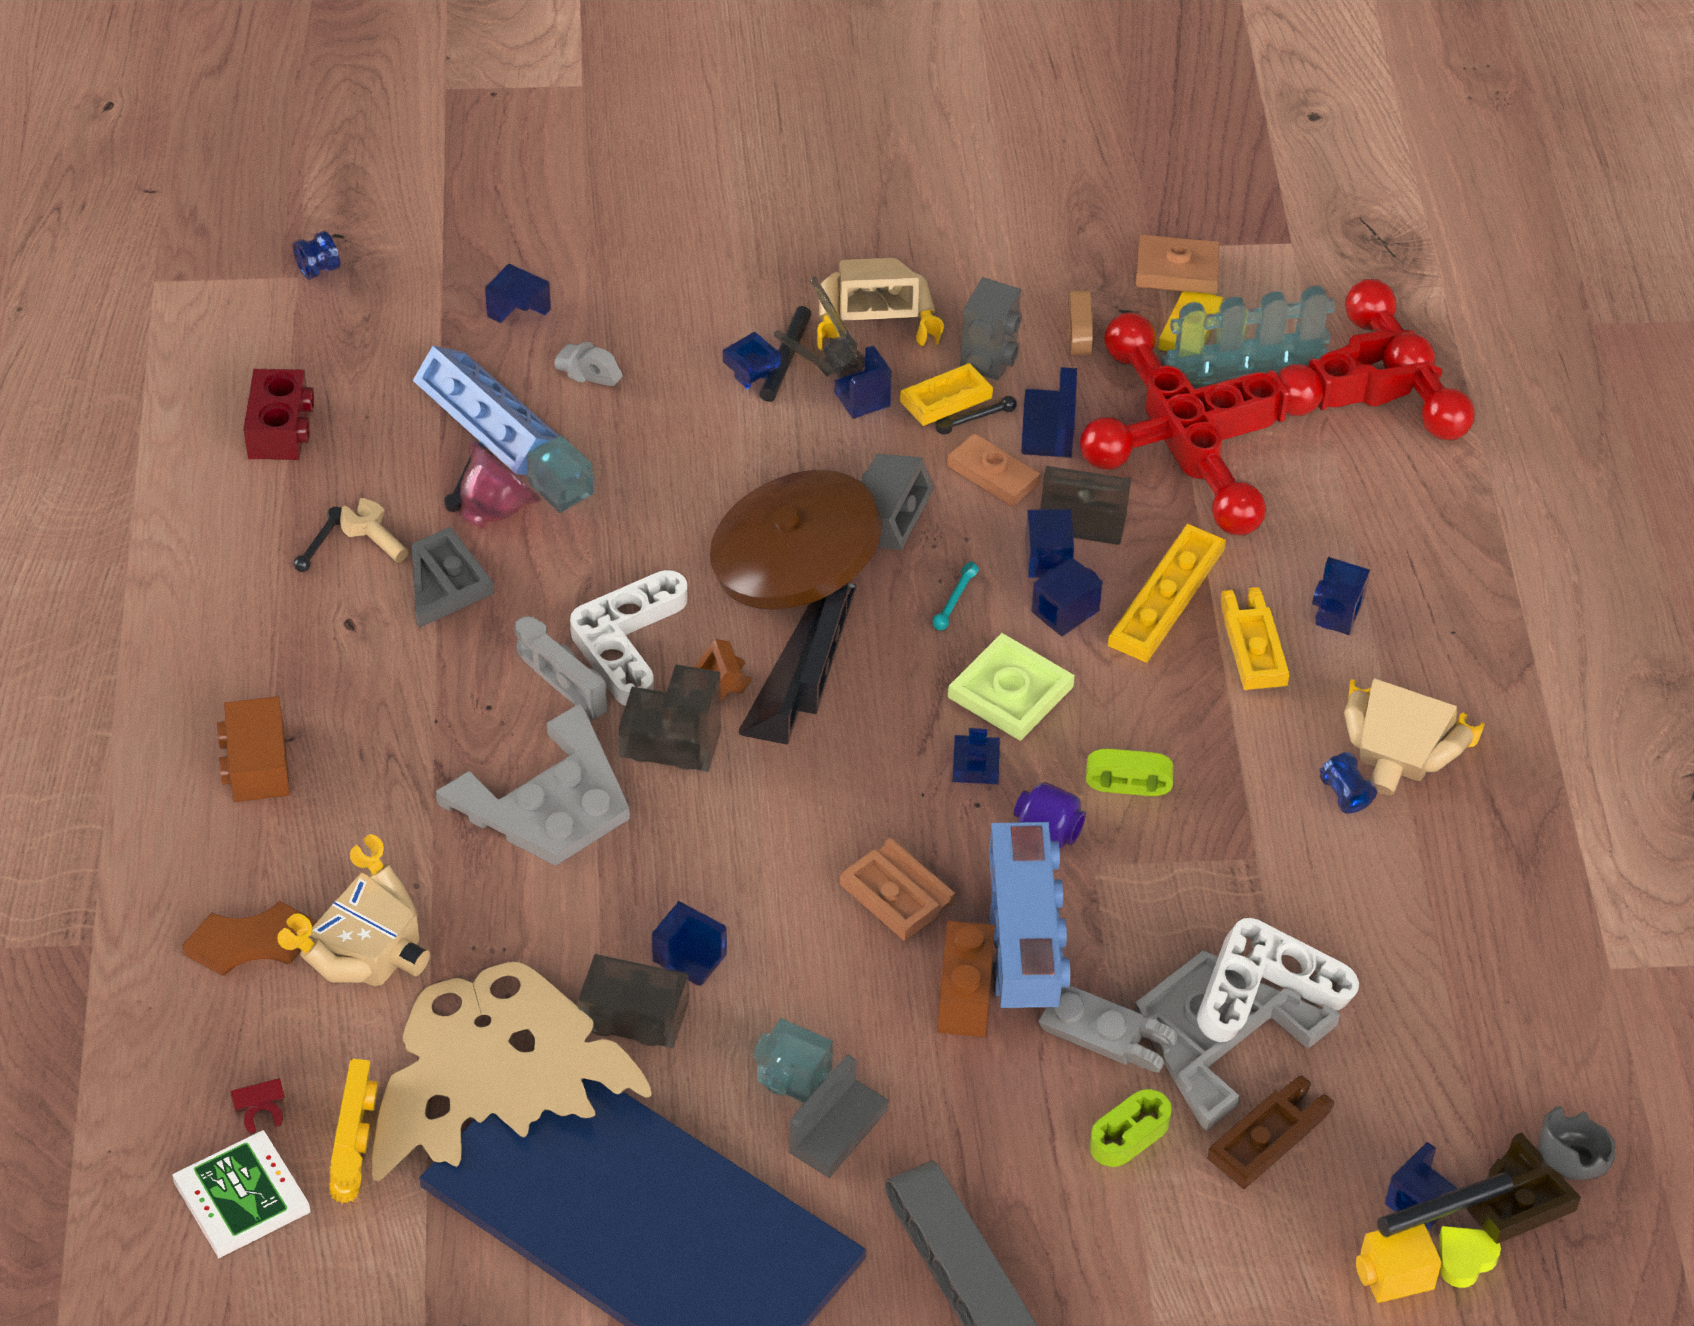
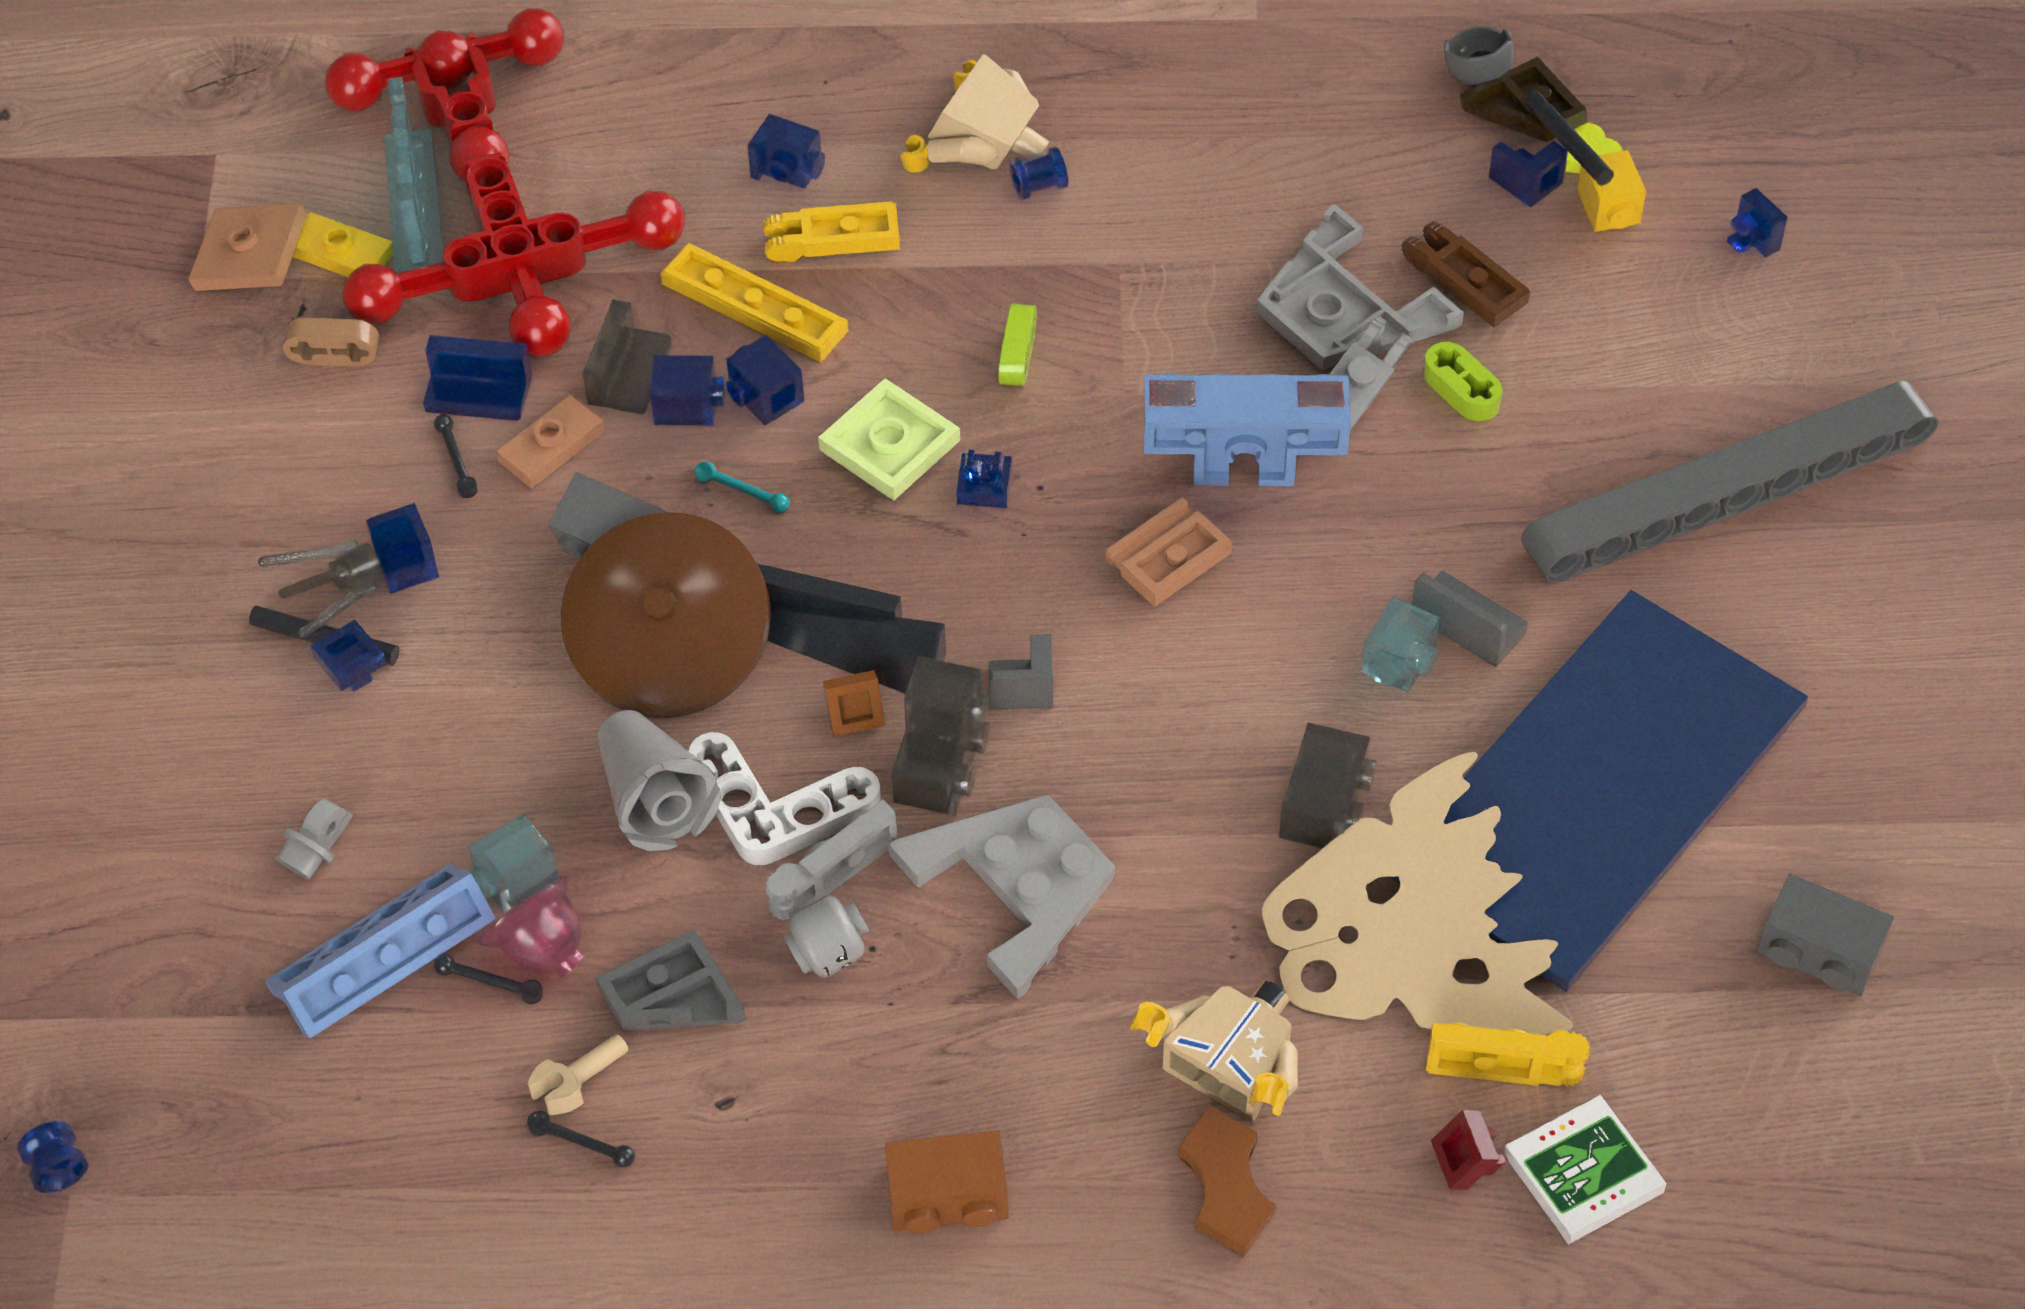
camera: 85 degrees left, 5 degrees up
dark red brick [243,369,314,460] -> none
clear blue panel [485,263,551,323] -> none
clear blue panel [652,901,727,986] -> none
tan torso [817,258,944,350] -> none
yellow plate [900,363,993,426] -> none
dark orange brick [937,921,995,1037] -> none
dark grey brick [960,277,1022,381] -> none
dark purple head [1013,782,1086,849] -> none
white beam [1197,918,1359,1042] -> none
none -> light grey cone [597,710,721,851]
none -> light grey head [784,895,870,978]
none -> dark grey panel [989,634,1053,709]

